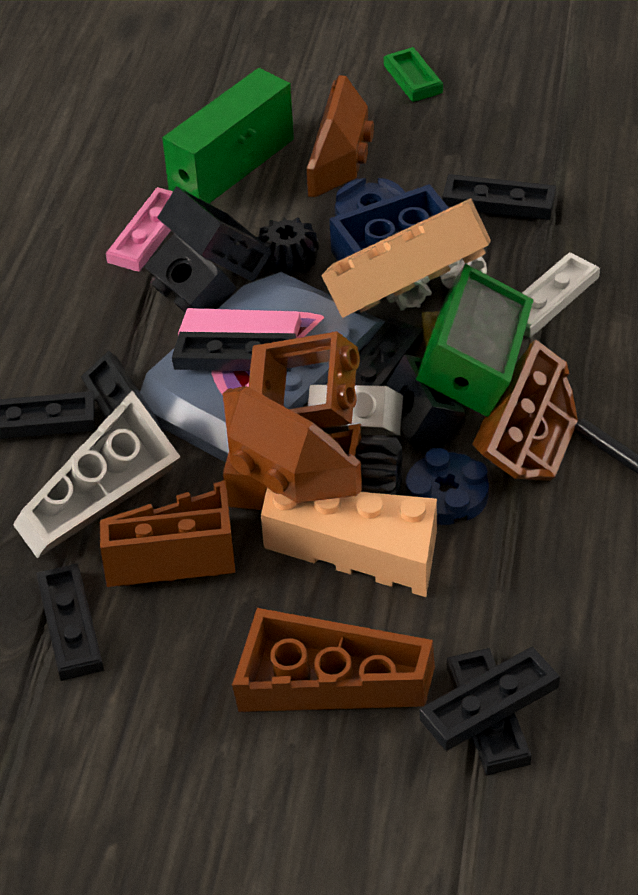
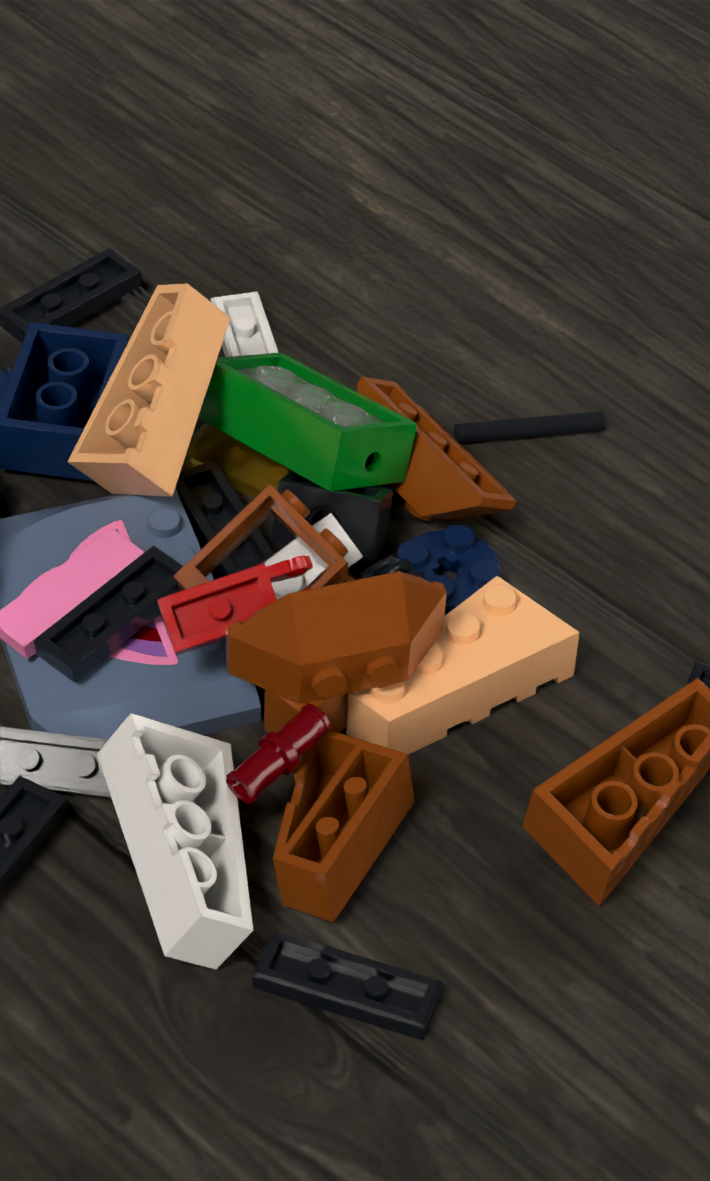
camera: 60 degrees left, 0 degrees up
none -> red hinge [157,555,315,656]
none -> dark red pin [226,703,331,804]

